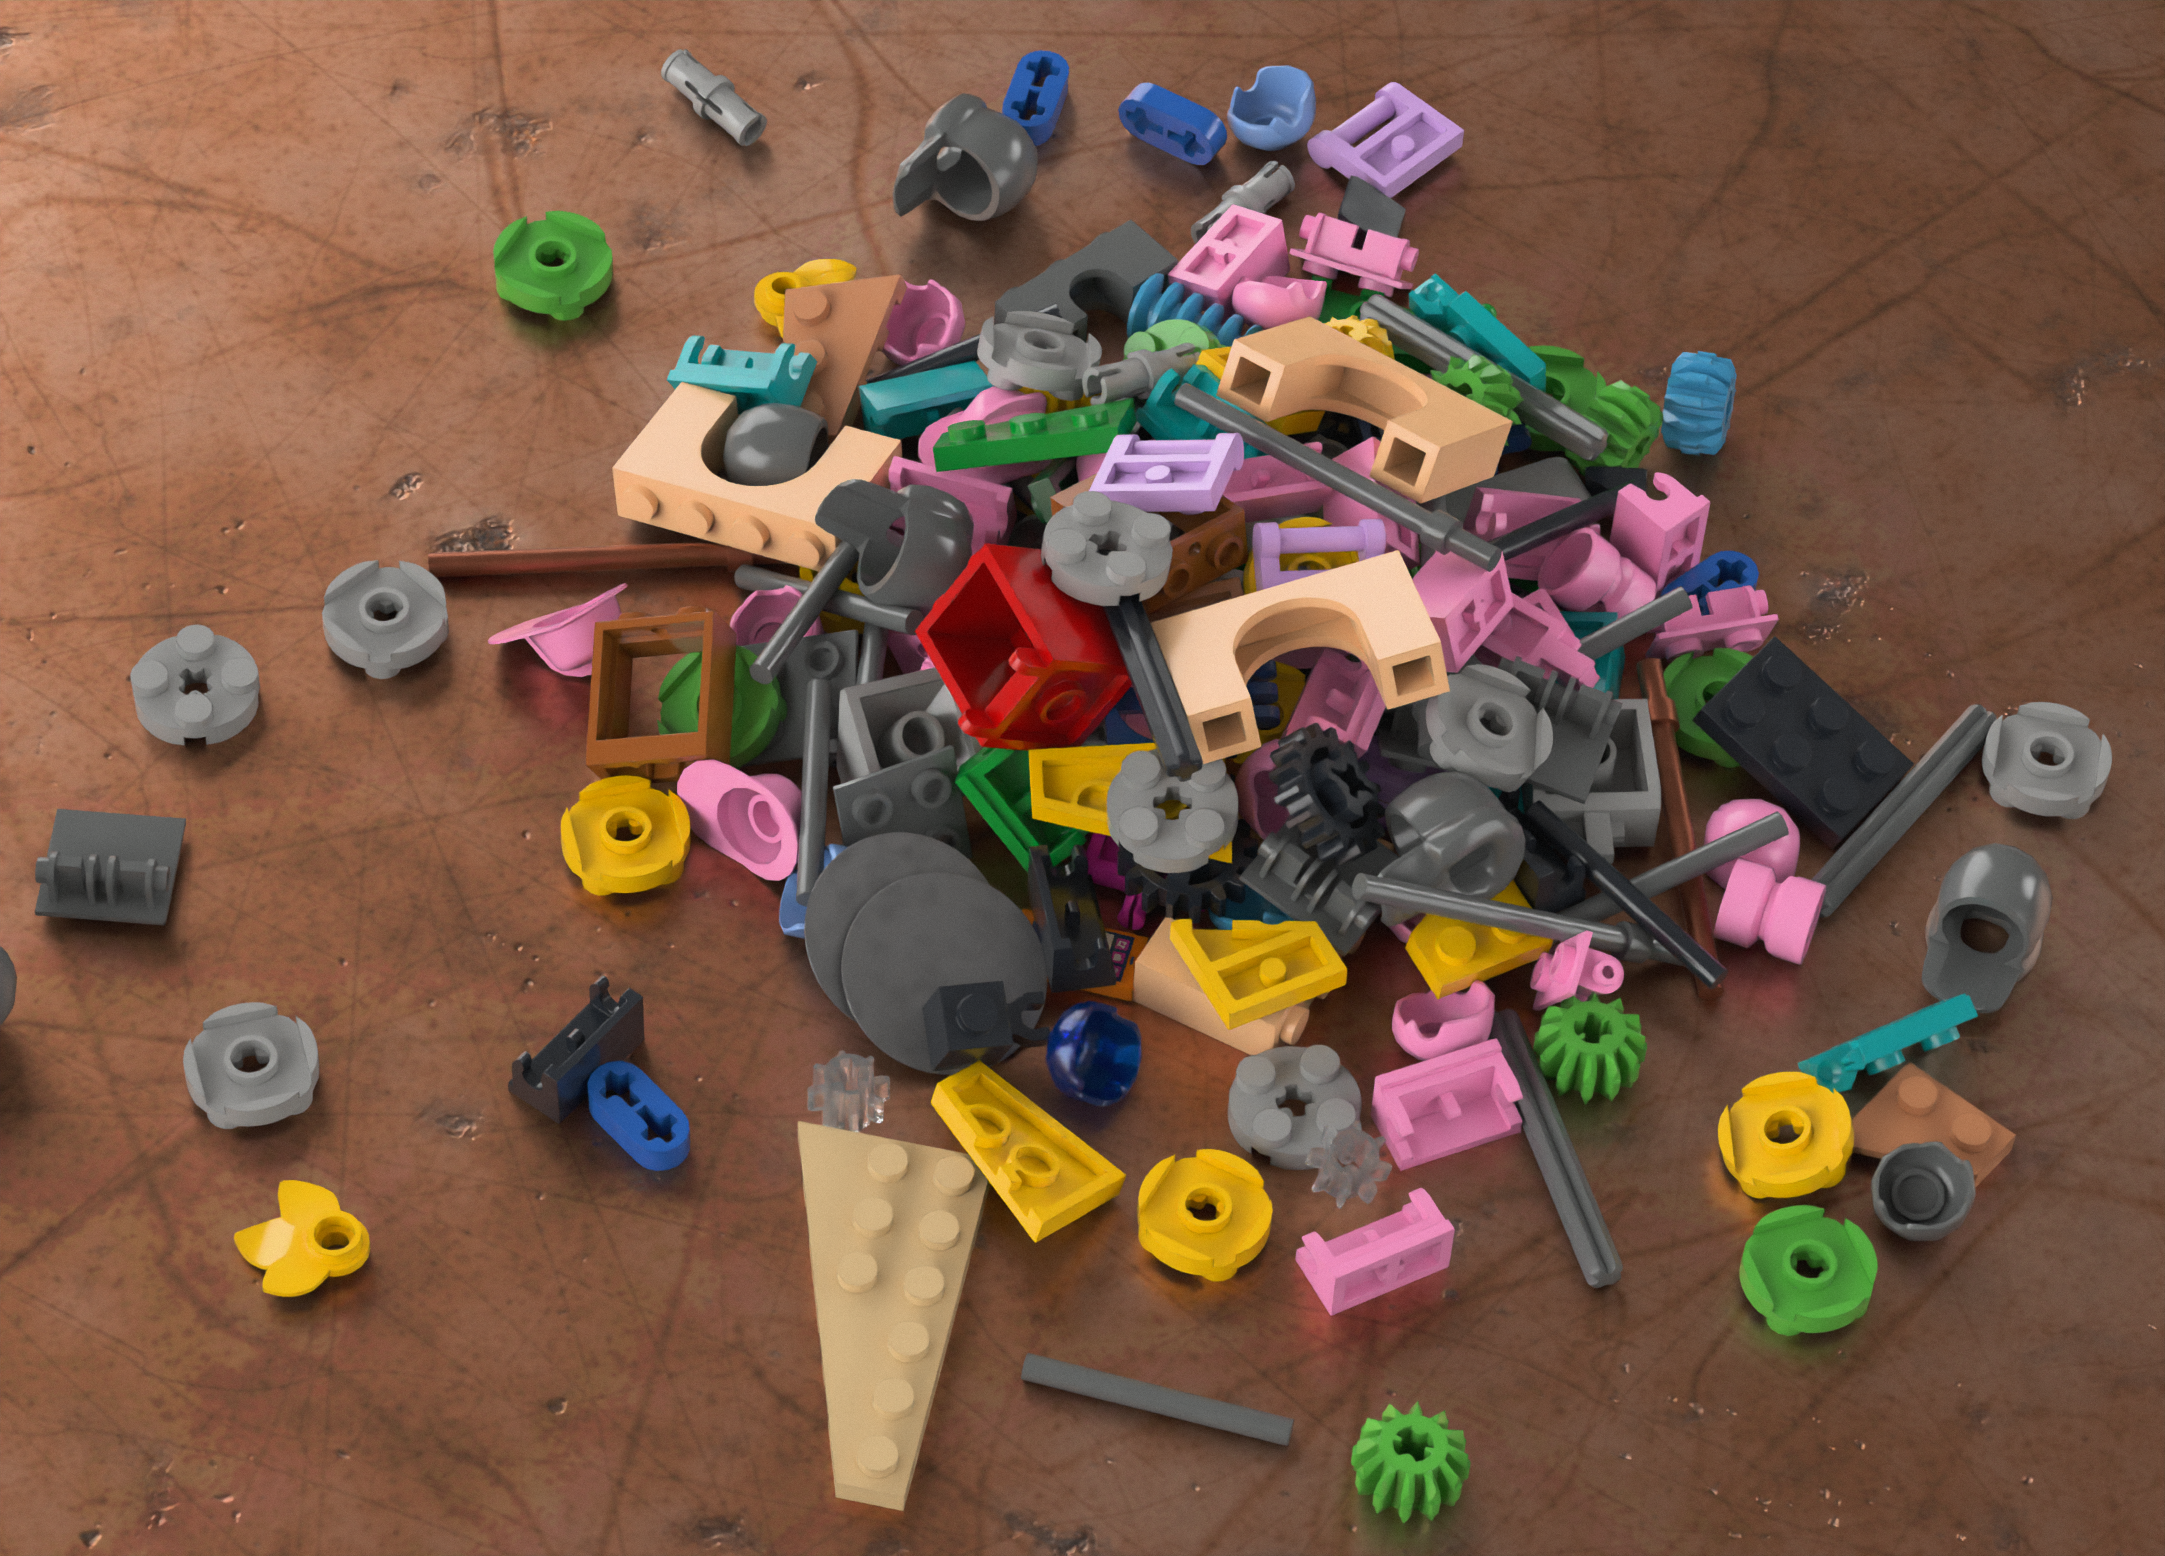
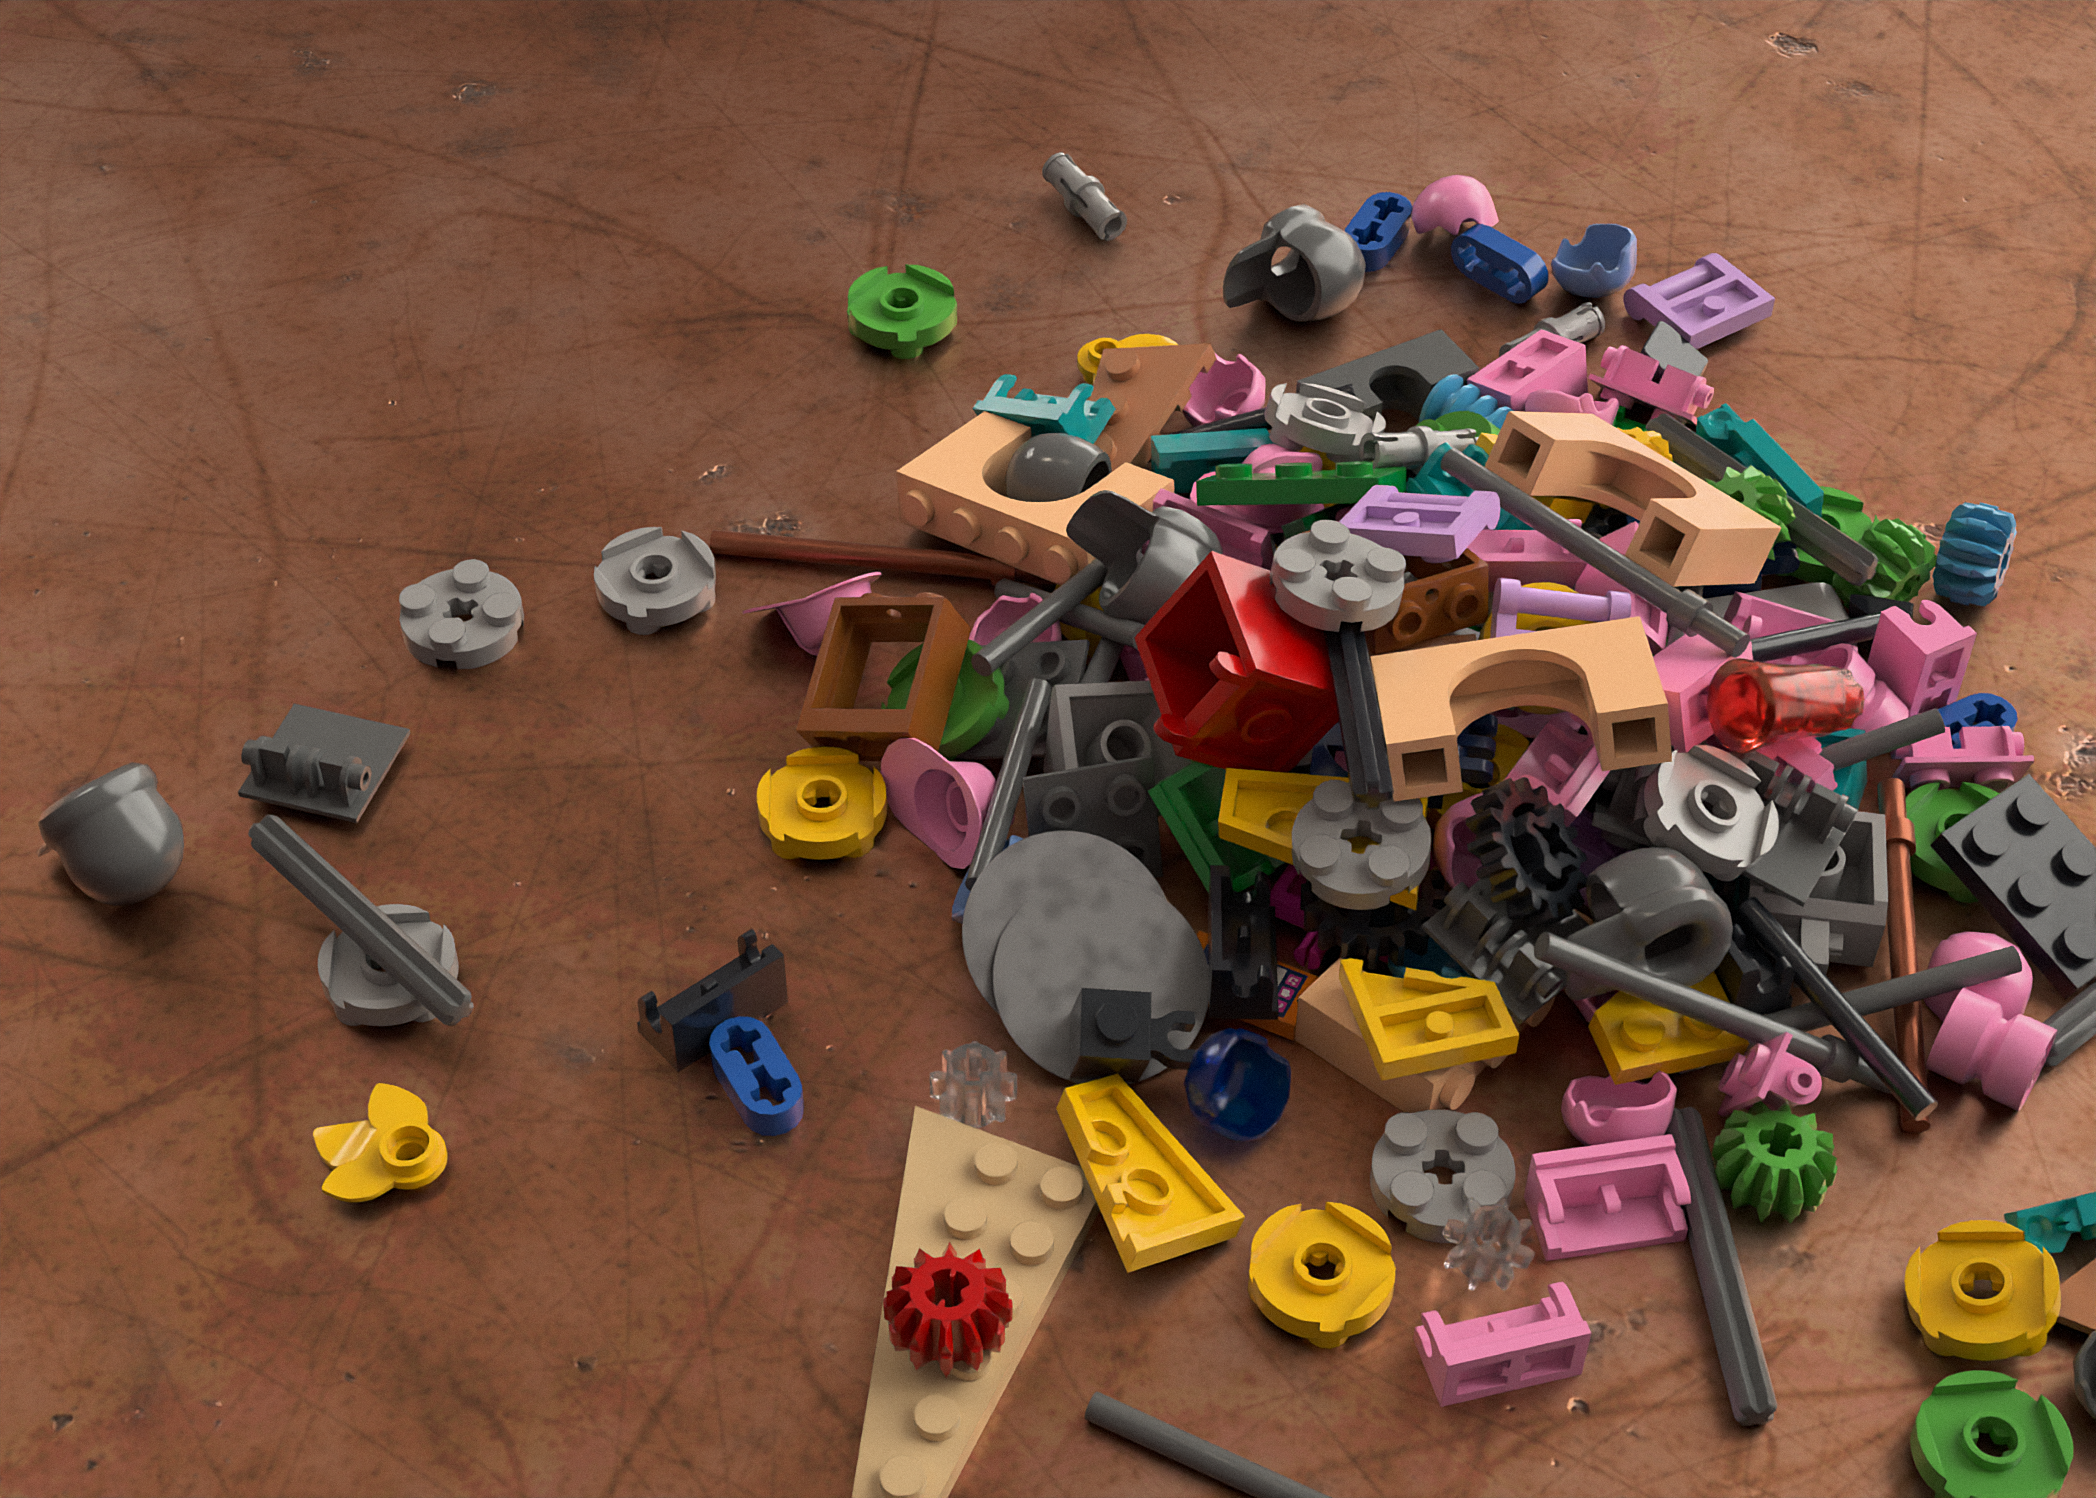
camera: 15 degrees right, 5 degrees down
none -> dark grey axle [248,815,474,1026]
none -> red gear [883,1242,1013,1378]
none -> bright pink hair [1411,175,1499,235]
none -> clear red plant [1707,658,1865,753]

